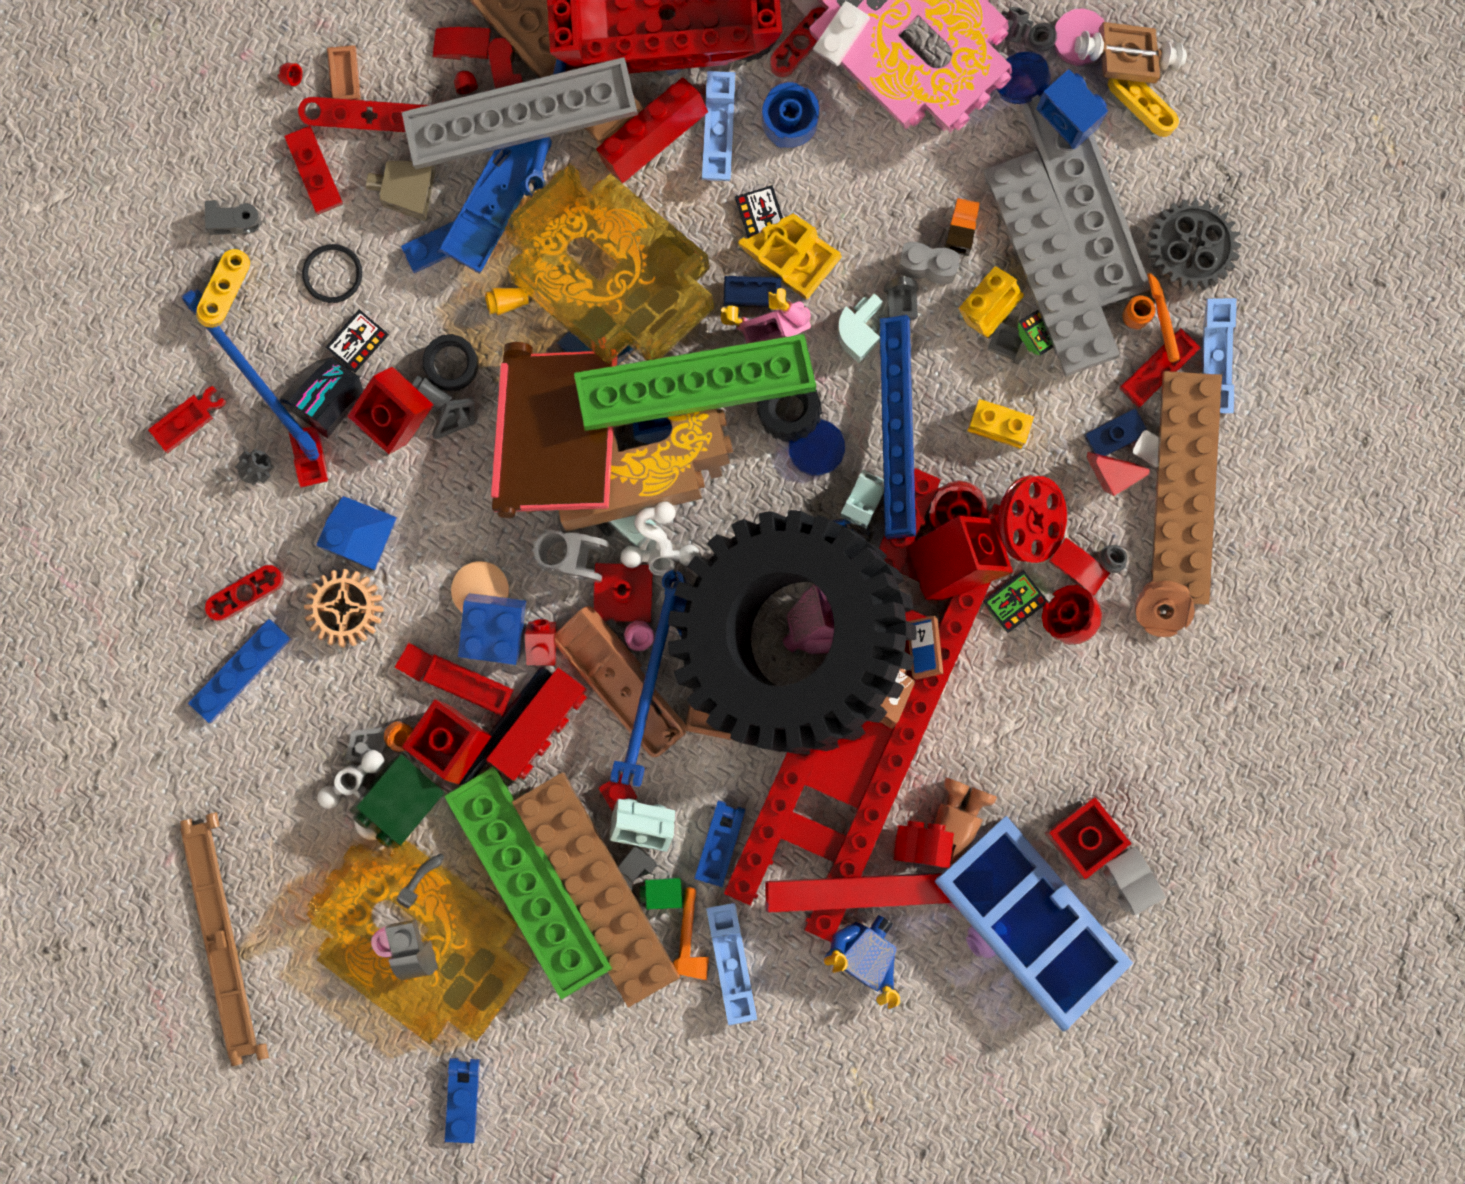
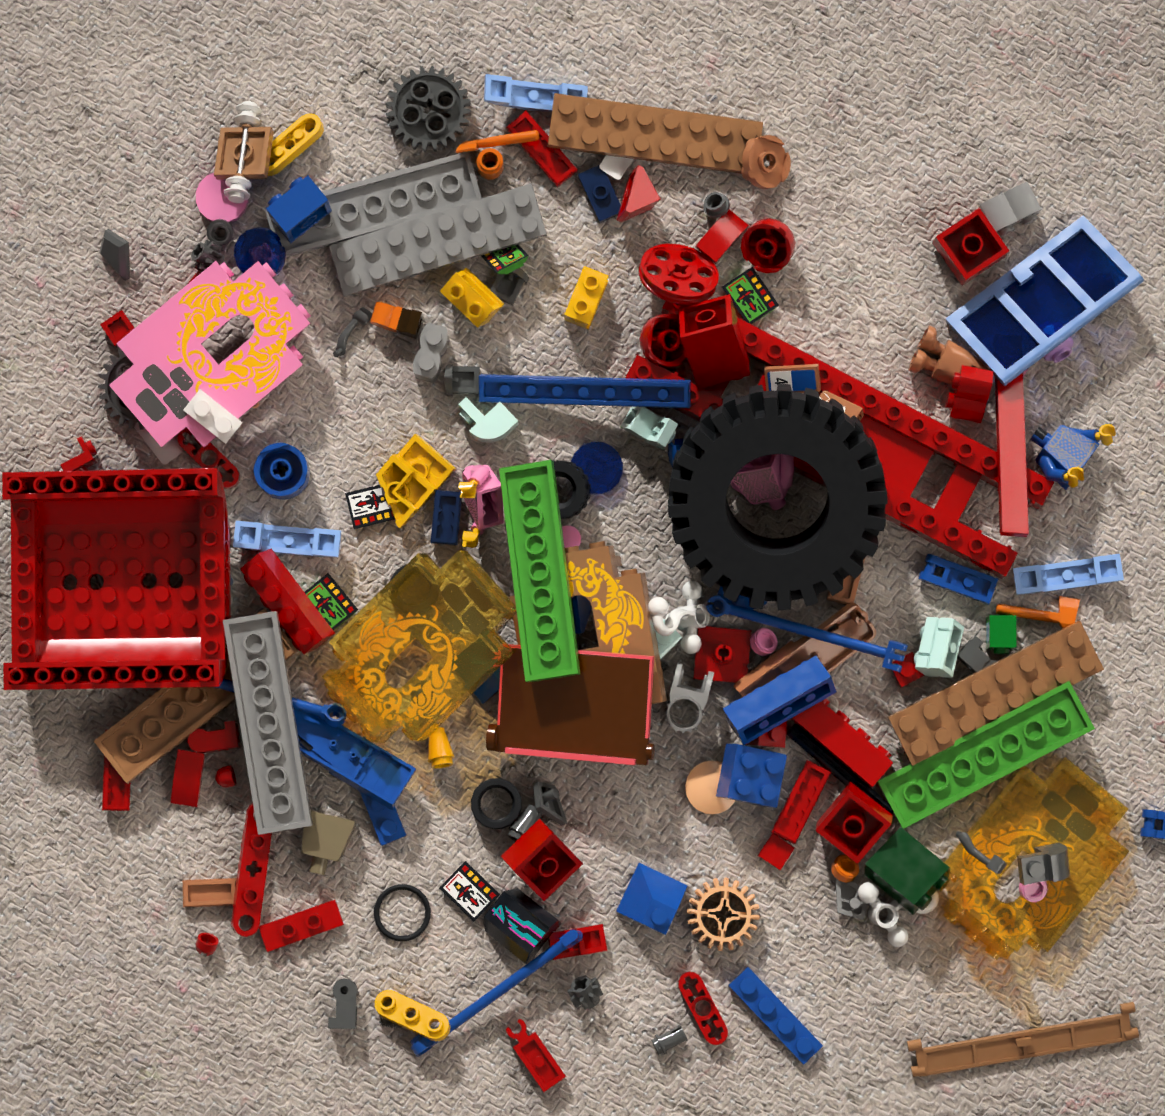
camera: 85 degrees left, 0 degrees up
none -> piece [305,573,358,631]
none -> dark grey piece [333,307,372,357]
none -> bright pink tile [562,525,581,548]
none -> dark grey pin [651,1025,688,1055]
none -> blue brick [723,656,837,745]

